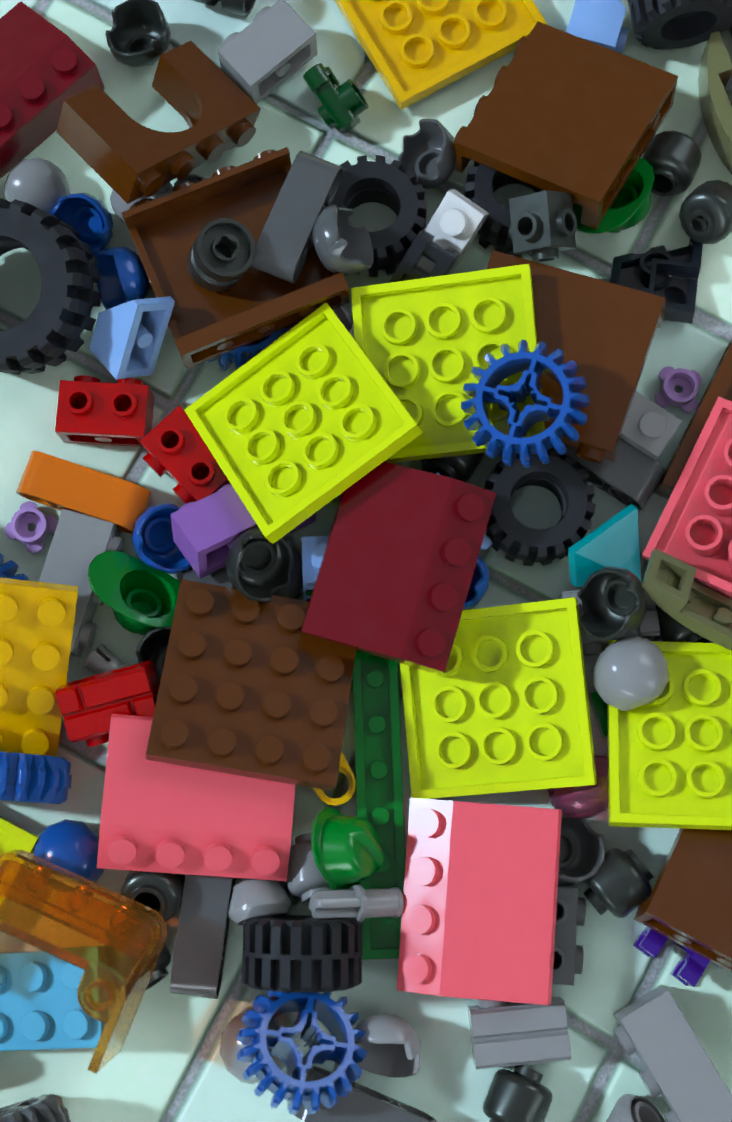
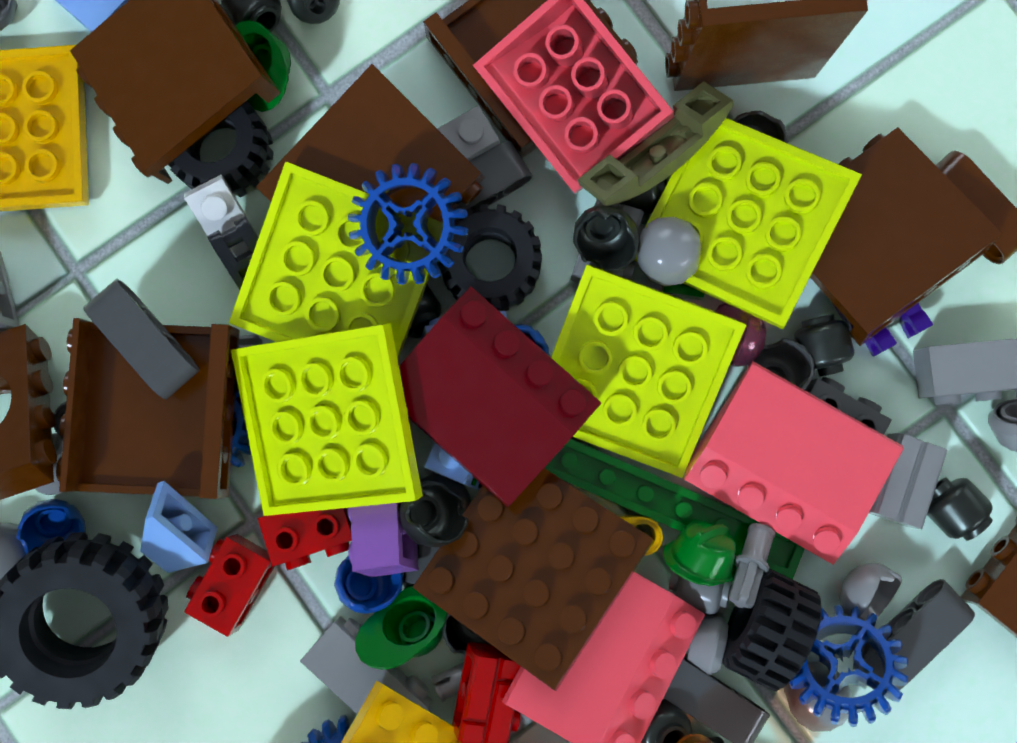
camera: 65 degrees left, 5 degrees up
lavender plate [5,501,58,554] -> none
orange beam [16,451,152,534] -> none
blue hair [95,246,149,310] -> none
pearl dark grey wheel [187,218,255,292] -> none
dark green plate [303,63,369,132] -> none
dark grey hair [312,205,374,275] -> none
black tyre [331,155,427,277] -> none
dark grey hair [398,118,456,189] -> none
pearl dark grey brick [509,190,577,262] -> none
teal slope [568,504,641,587] -> none
black slope [610,238,703,323] -> none
lavender plate [655,366,702,413] -> none

